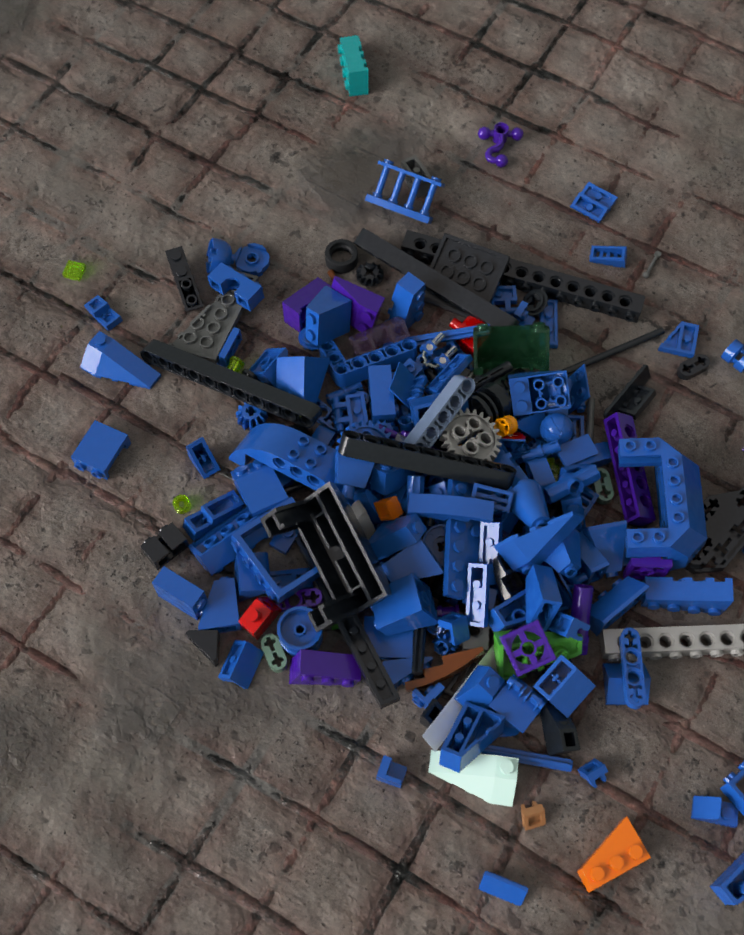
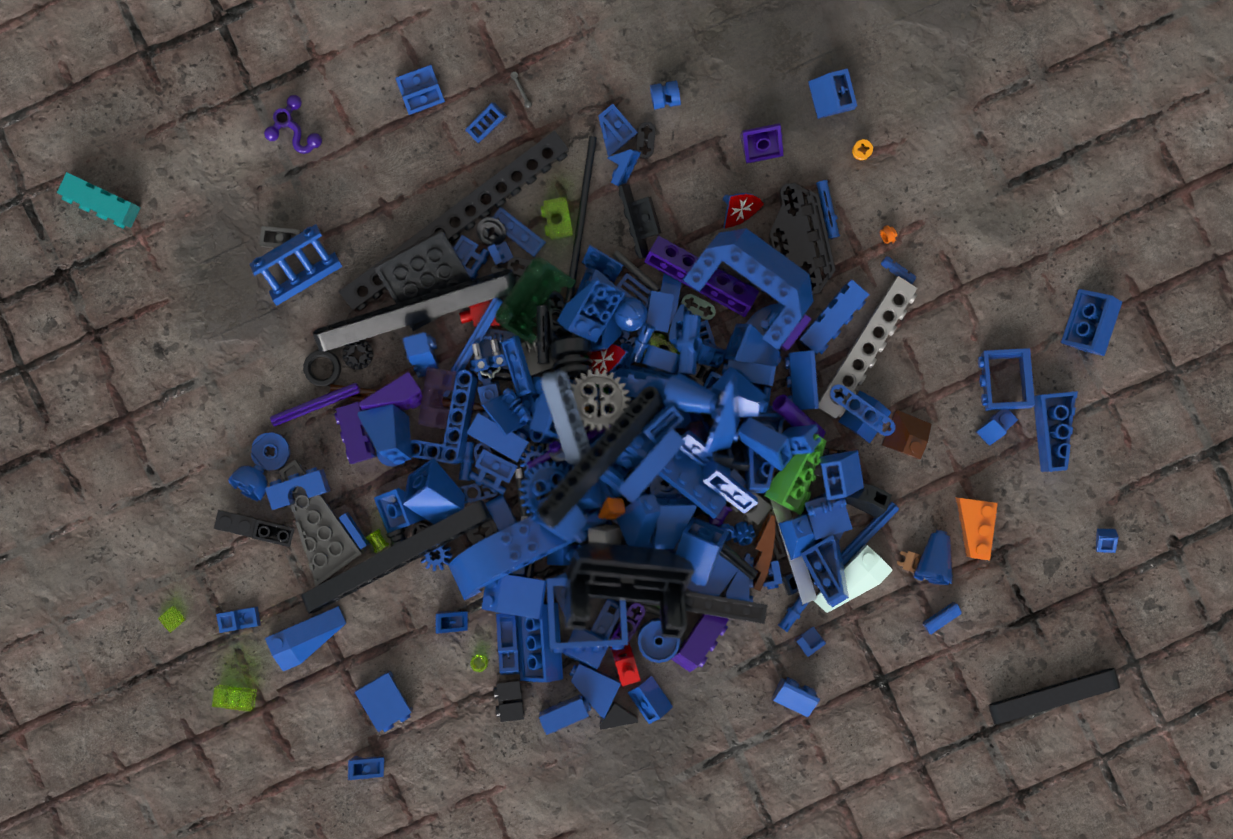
camera: 55 degrees left, 25 degrees up
sand green beam [261,634,288,673] -> none
blue panel [438,611,470,646] -> none
light orange wheel [493,415,518,437] -> none
dark purple piece [499,619,557,677] -> none
blue tile [577,758,608,788] -> none
none -> clear neon green brick [212,685,257,712]
none -> dark purple axle [270,383,360,426]
none -> blue slope [348,756,384,780]
none -> clear neon green brick [541,197,573,241]
none -> blue slope [607,149,641,186]
none -> red shield [723,193,764,229]
none -> slope [772,677,820,717]
none -> blue pin [778,595,810,632]
none -> reddish brown slope [882,410,932,460]
none -> blue cone [914,530,953,585]

